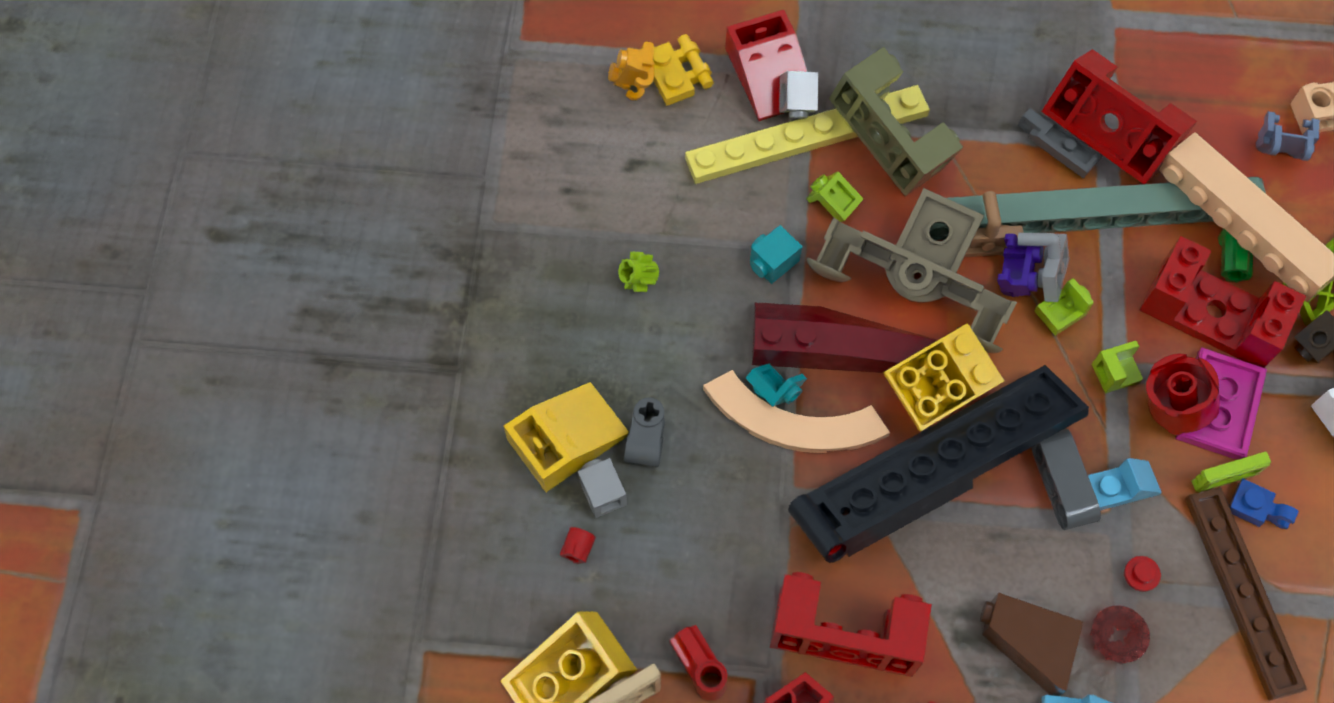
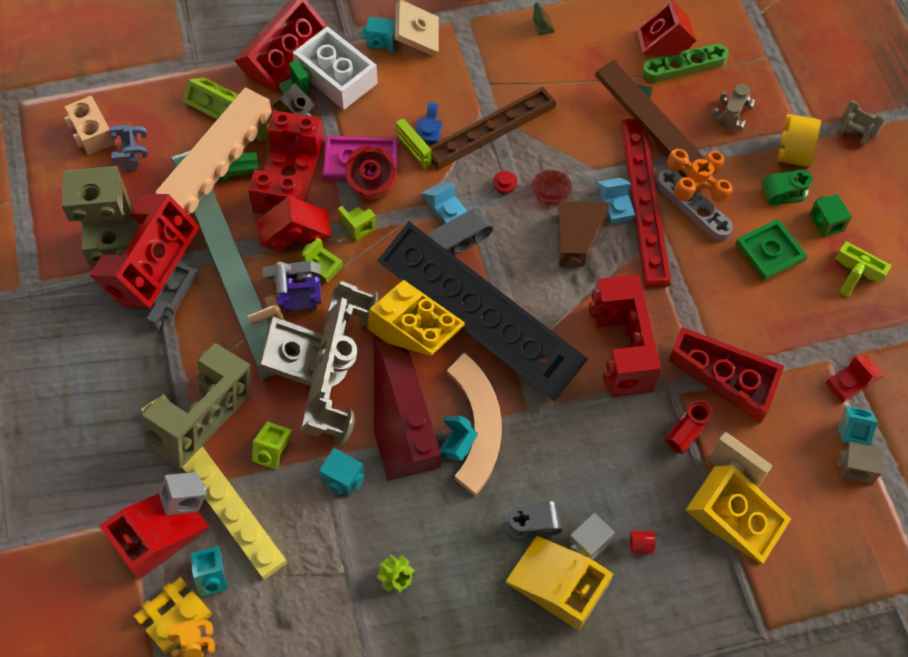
camera: 110 degrees left, 5 degrees down
none -> olive plate [62,166,139,264]
none -> teal bracket [190,546,228,597]
none -> red brick [257,196,331,253]

